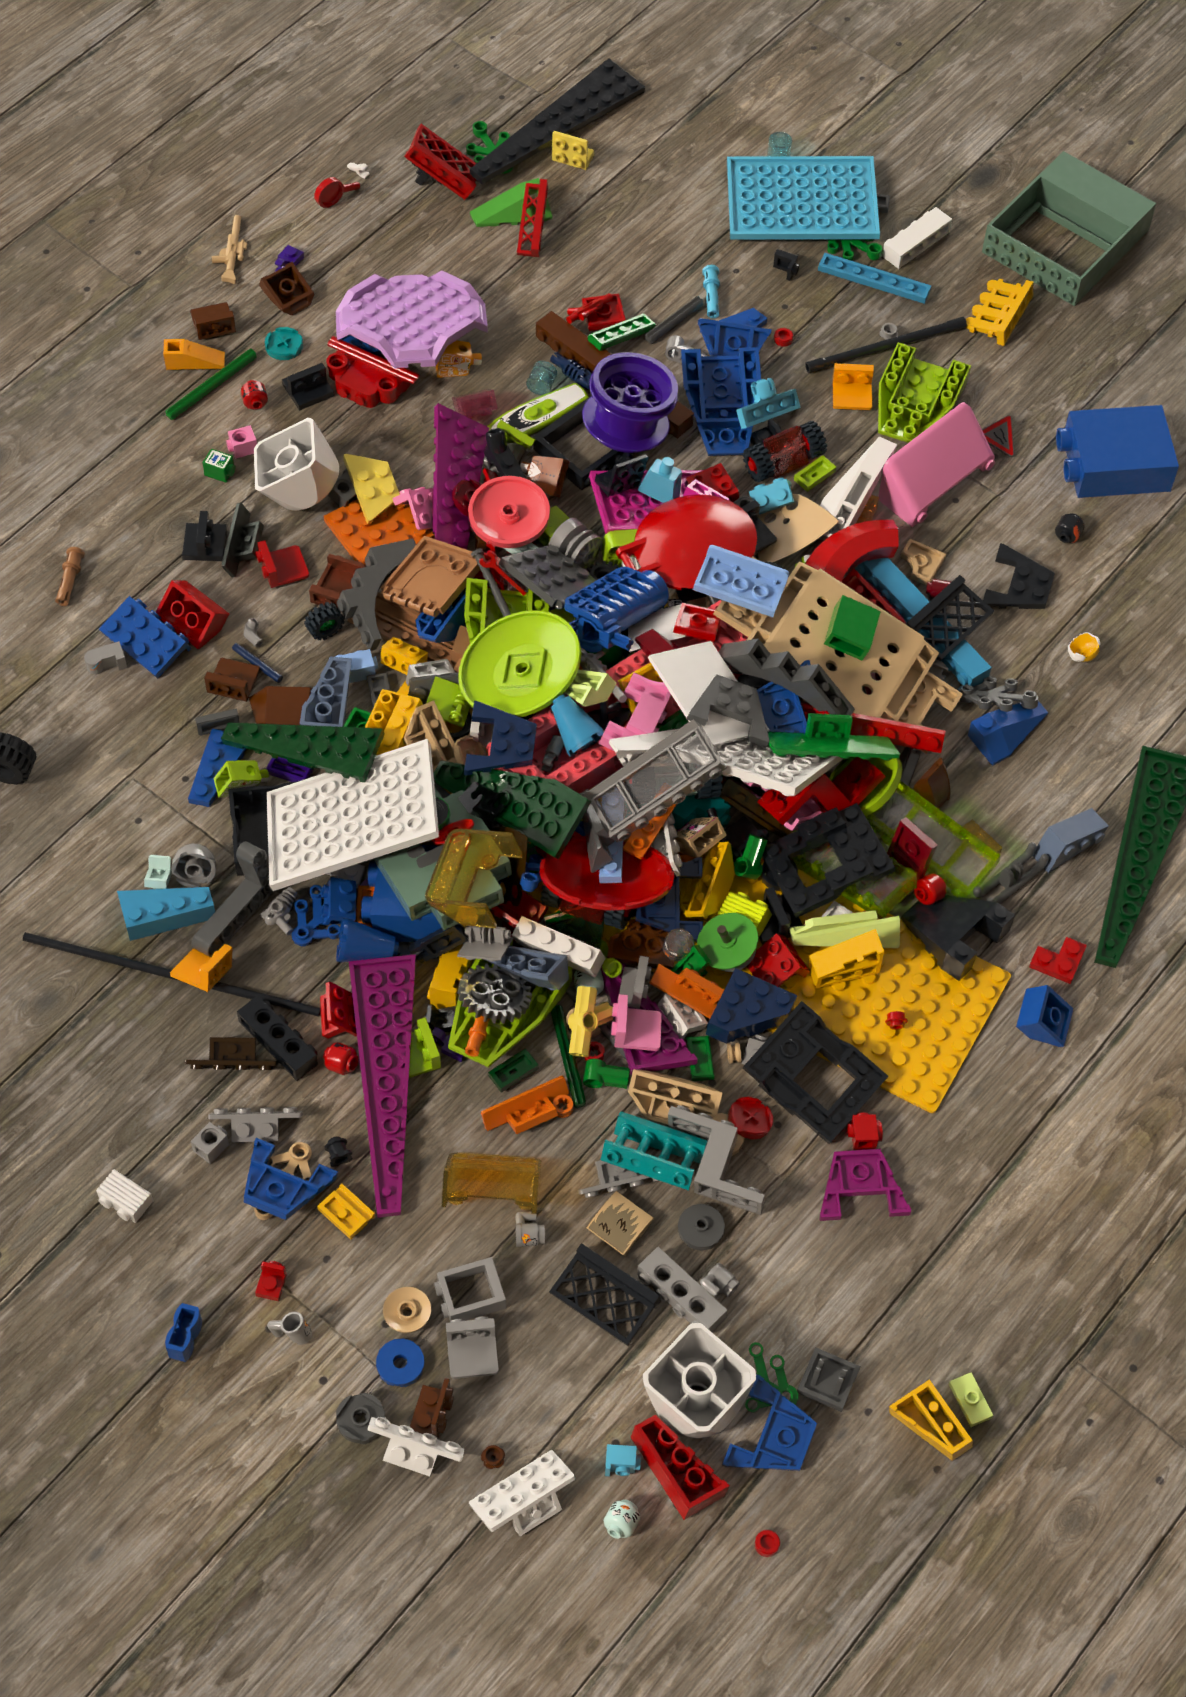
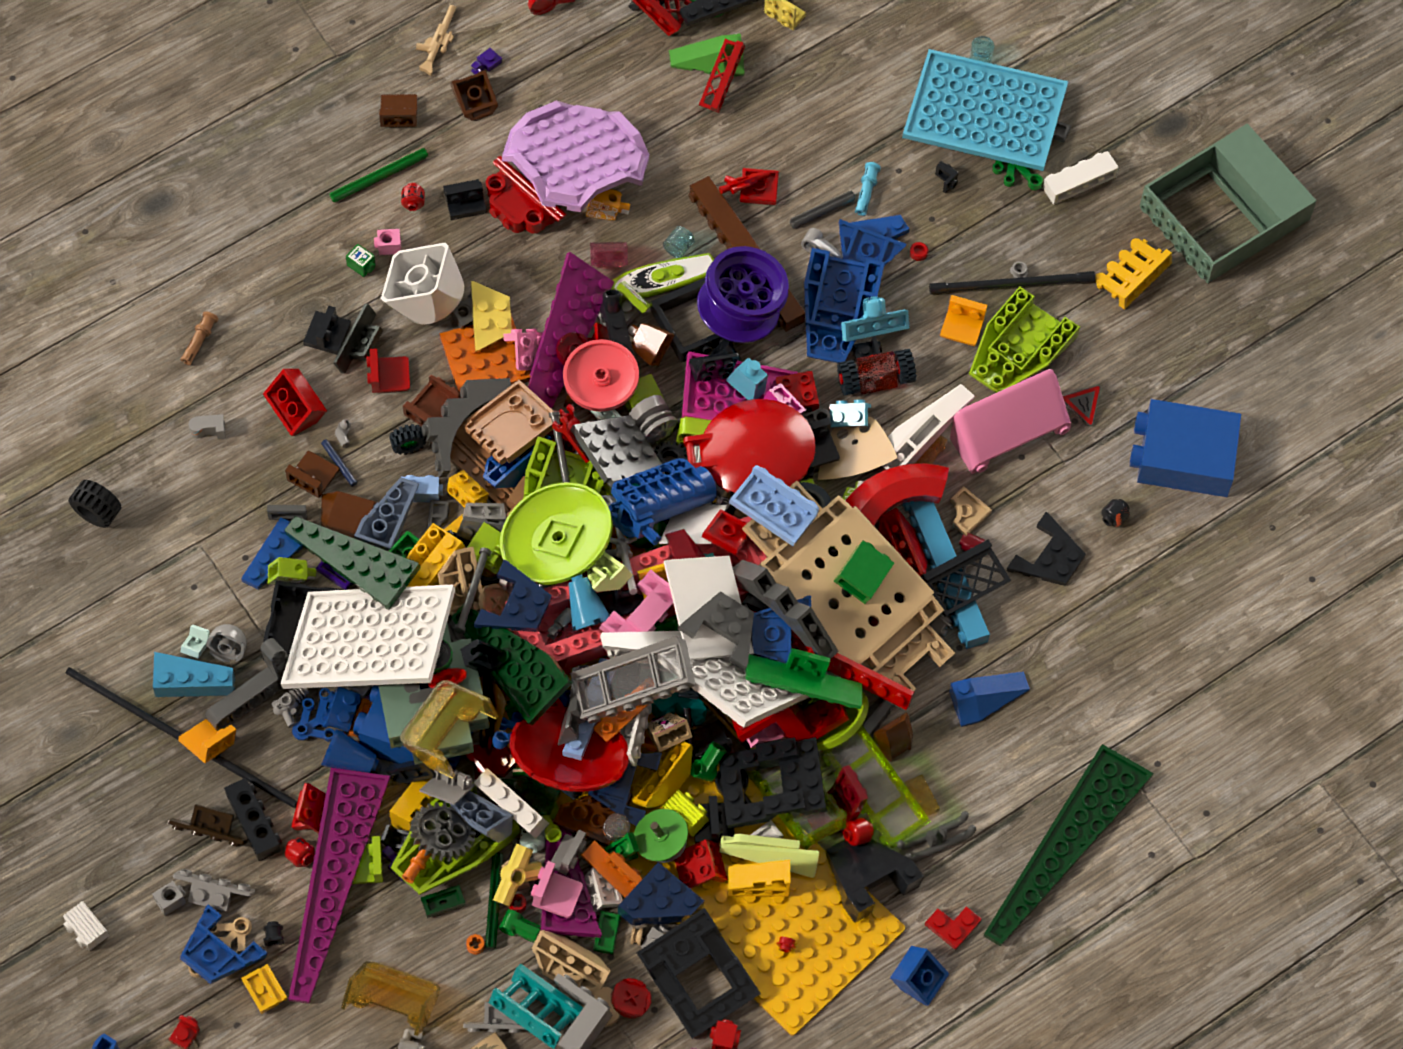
camera: 15 degrees right, 5 degrees up
blue bracket [99,596,191,679] -> none
light orange slope [163,339,225,370] -> none
teal tile [265,327,303,360] -> none
orange bracket [481,1075,569,1134] -> none
dark blue hinge [550,352,592,390] -> none
green tile [587,313,656,351] -> none
lime piece [794,455,836,492] -> none
dark azure plate [818,253,931,304] -> none
dark grey plant [957,677,1038,712] -> none
sand blue wedge [1032,808,1109,873] -> none
yellow hair [1068,632,1100,662] -> none
none -> dark grey bar [454,547,491,634]

